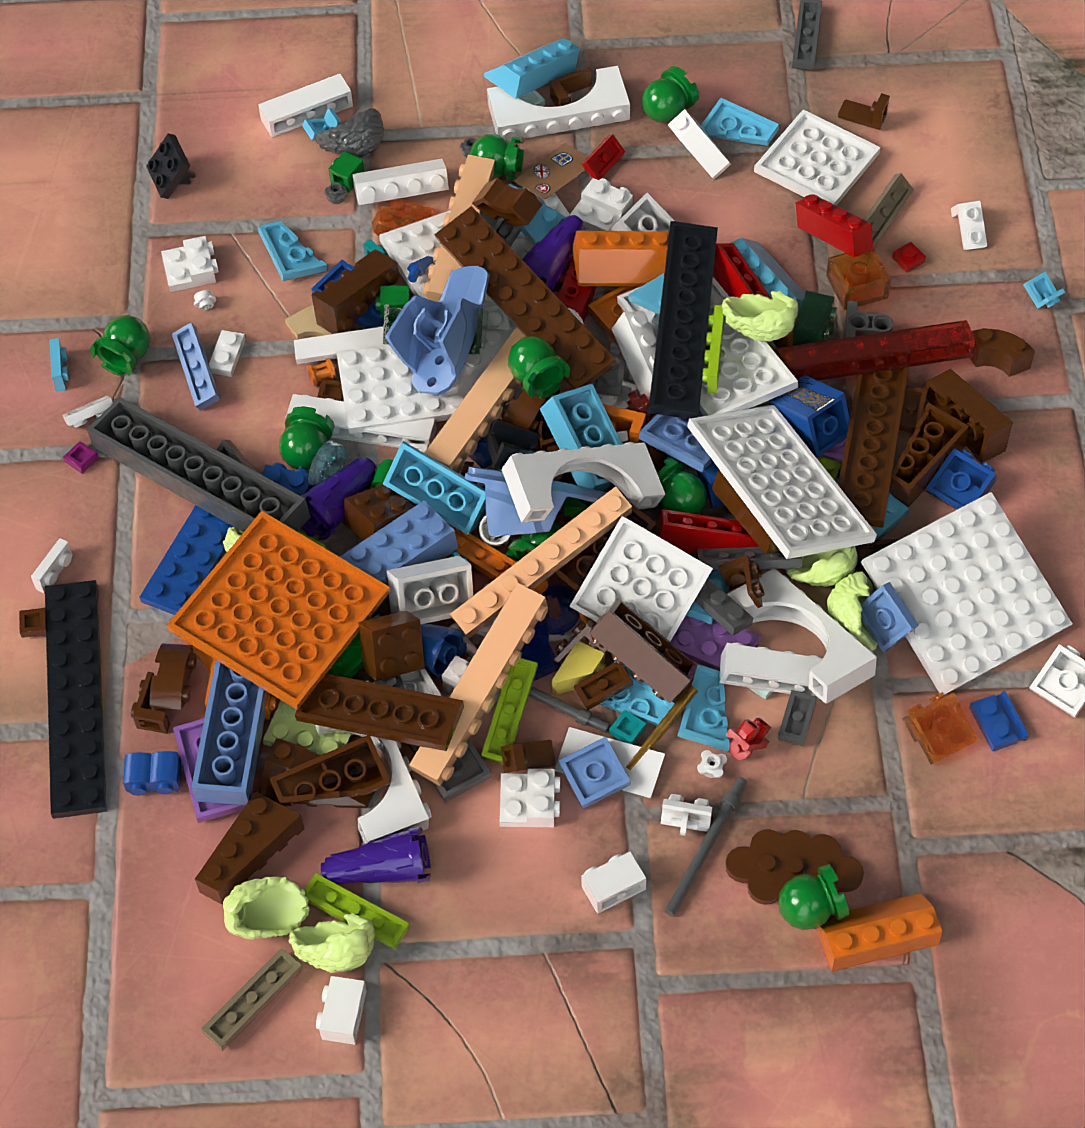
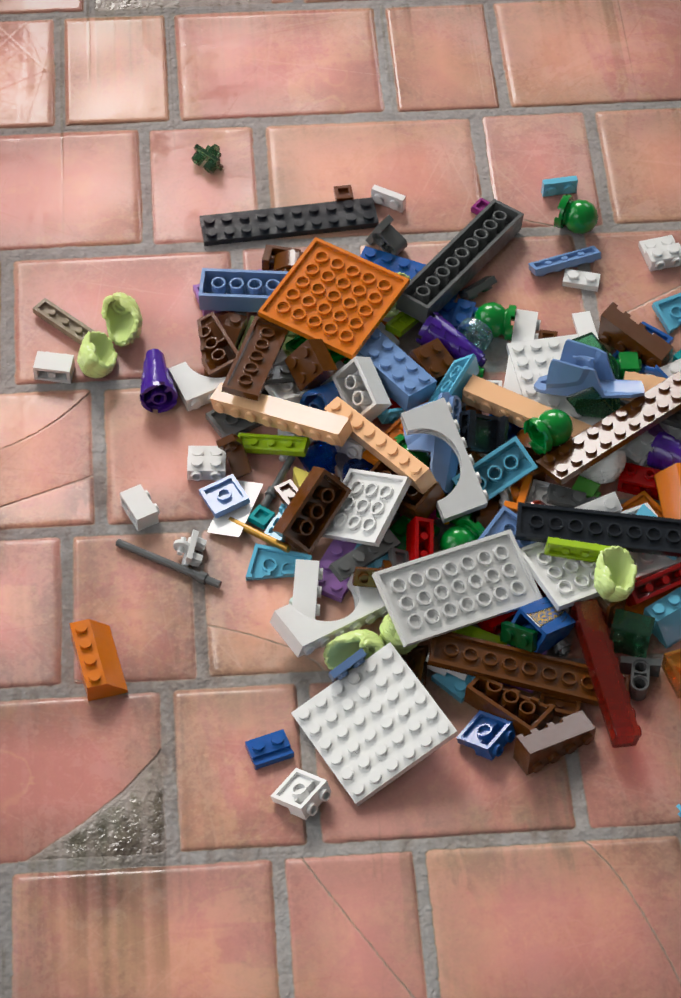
camera: 85 degrees right, 5 degrees down
white plate [62,395,113,427] -> none
blue brick [123,751,182,796] -> none
white plate [194,290,216,311] -> none
reddish brown wedge [195,791,305,905] -> none
lime plate [304,873,410,950] -> none
orange bush [306,358,337,386] -> none
white plate [697,750,727,778] -> none
reddish brown plate [725,829,864,905] -> none
red hips [726,717,771,760] -> none
dark grey plate [778,690,817,747] -> none
green tile [778,864,849,930] -> none
clear orange plate [902,692,979,765] -> none
reddish brown brick [964,328,1035,377] -> none
none -> dark grey tile [366,215,407,256]
none -> dark green plate [500,621,538,652]

